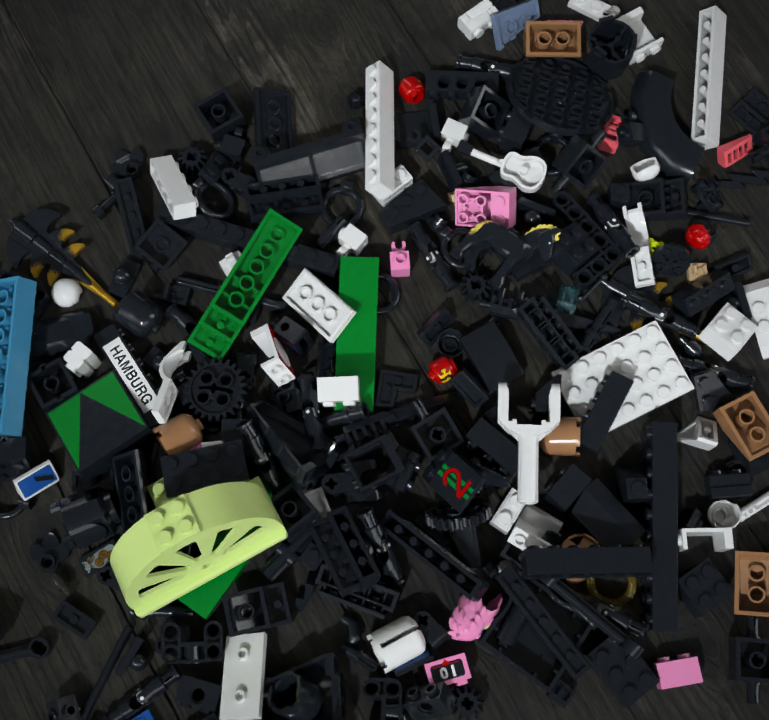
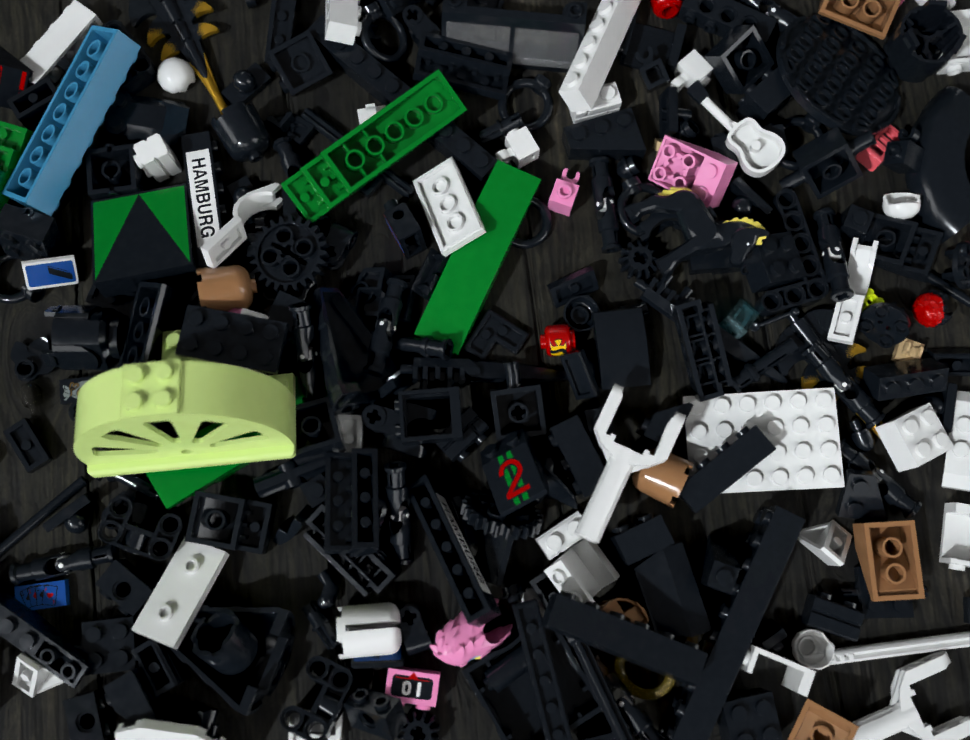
camera: 20 degrees right, 5 degrees up
white panel [250,324,296,387] -> none
white brick [317,376,360,407] -> none
black tile [541,530,562,547] -> none

